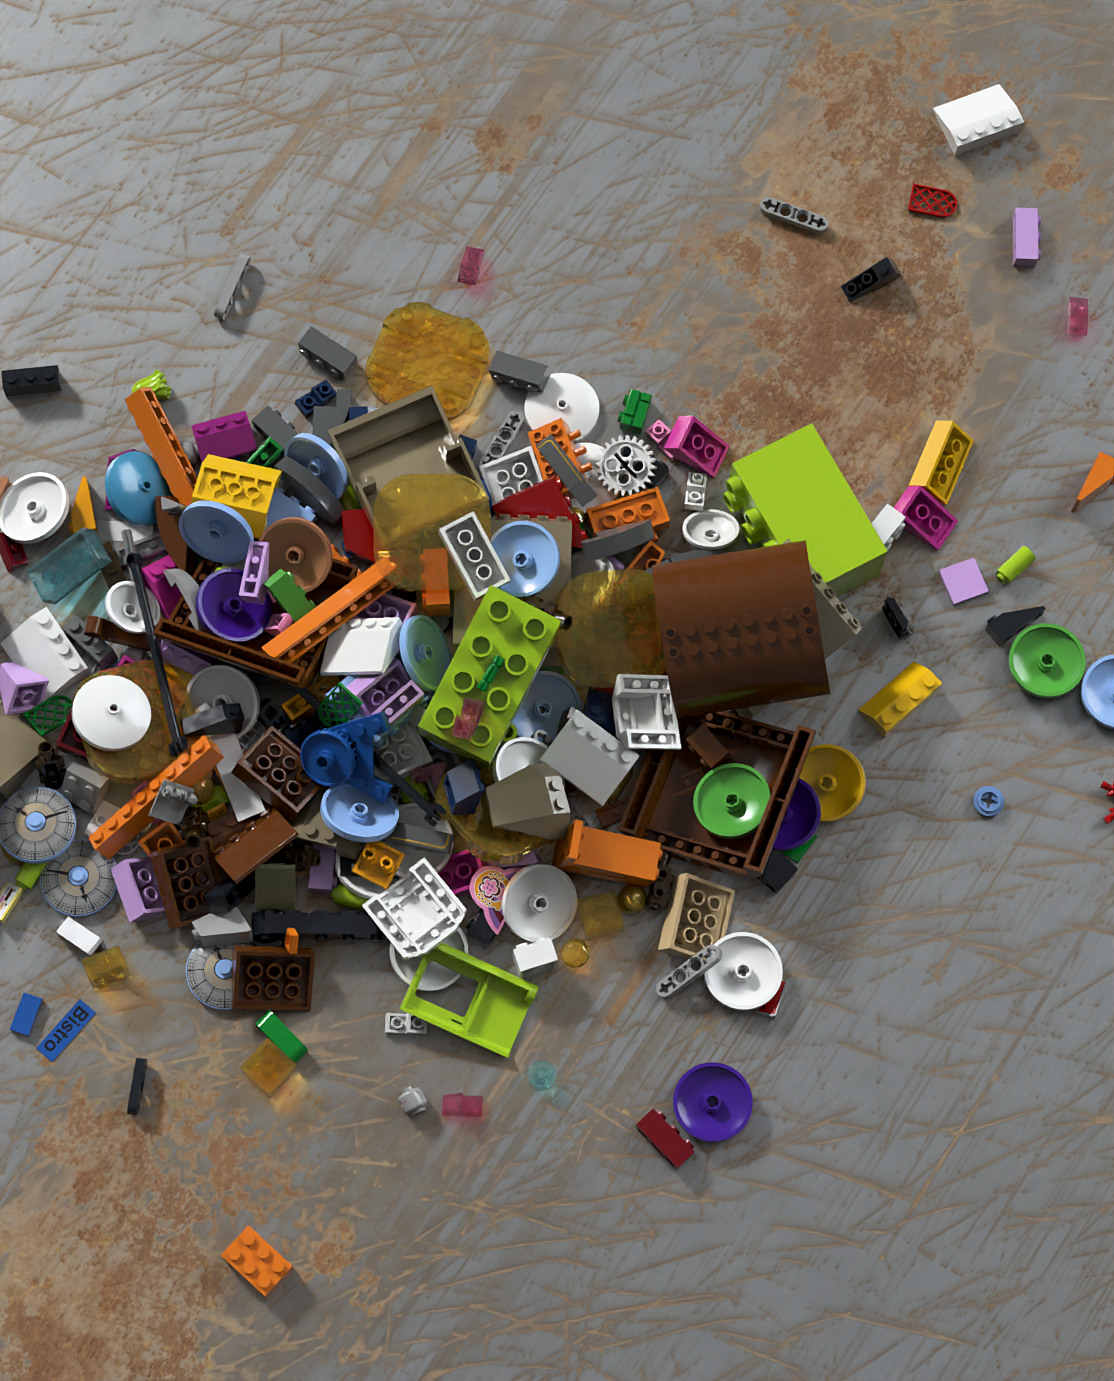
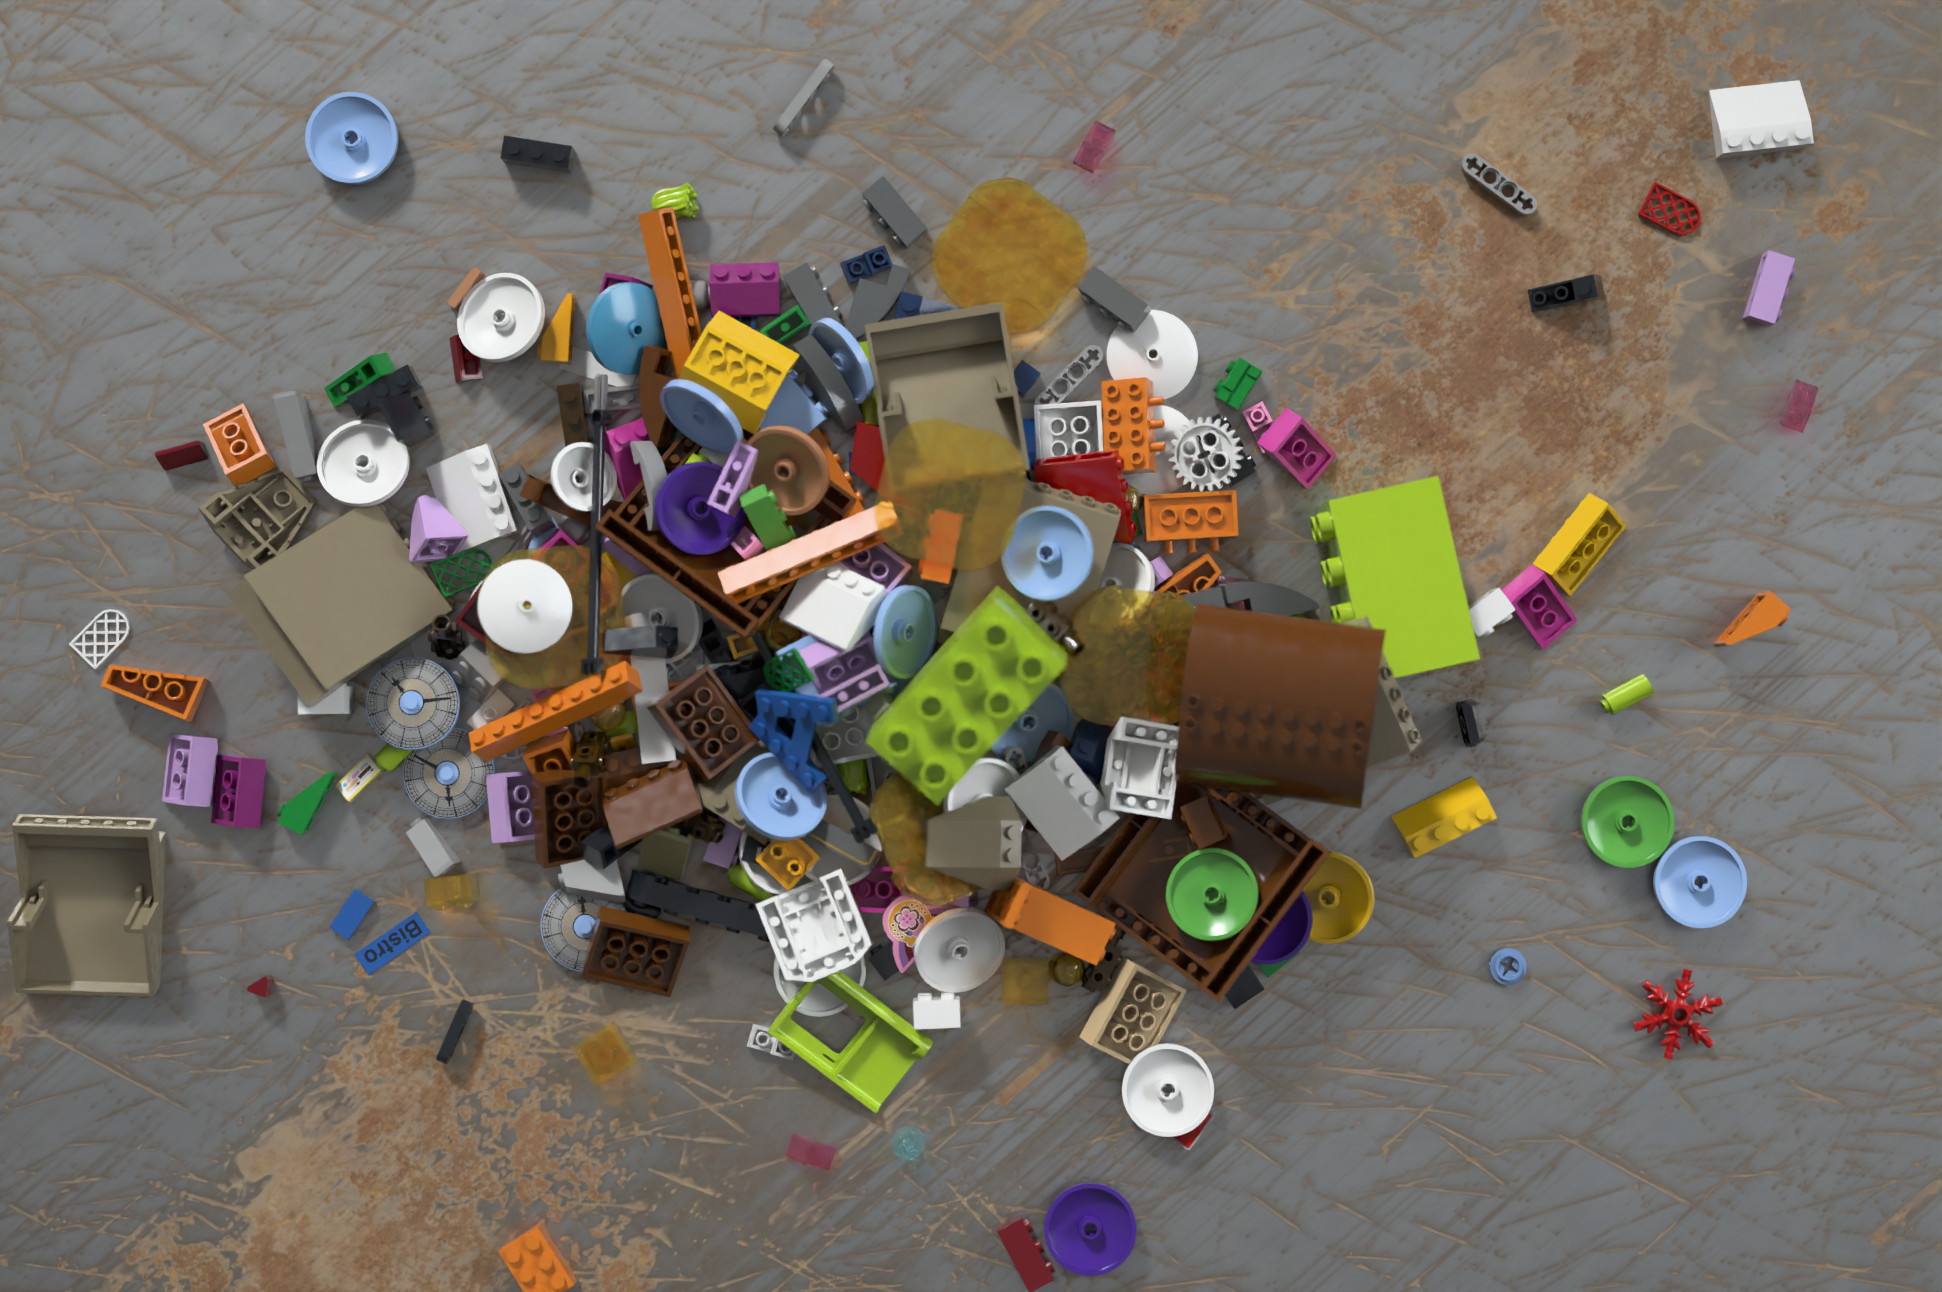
camera: 15 degrees right, 15 degrees up
clear light blue brick [26,527,112,605] -> none
light grey hinge [149,779,198,825] -> none
light grey slope [161,497,187,515] -> none
green beam [255,1010,309,1064] -> none
orange tile [285,928,299,954] -> none
blue wheel [300,728,358,787] -> none
light grey head [398,1086,428,1117] -> none
clear pink slope [408,760,448,792] -> none
white brick [438,511,510,601] -> none
dark blue slope [443,759,484,815] -> none
clear pink slope [452,698,485,740] -> none
green axle [477,655,504,692] -> none
dark grey slope [536,434,598,507] -> none
clear yellow hair [561,938,591,968] -> none
dark grey slope [581,519,654,562] -> none
light grey beam [656,945,723,999] -> none
white dish [682,509,739,550] -> none
white slope [684,472,707,511] -> none
lavender tile [939,558,989,606] -> none
black slope [985,606,1046,647] -> none

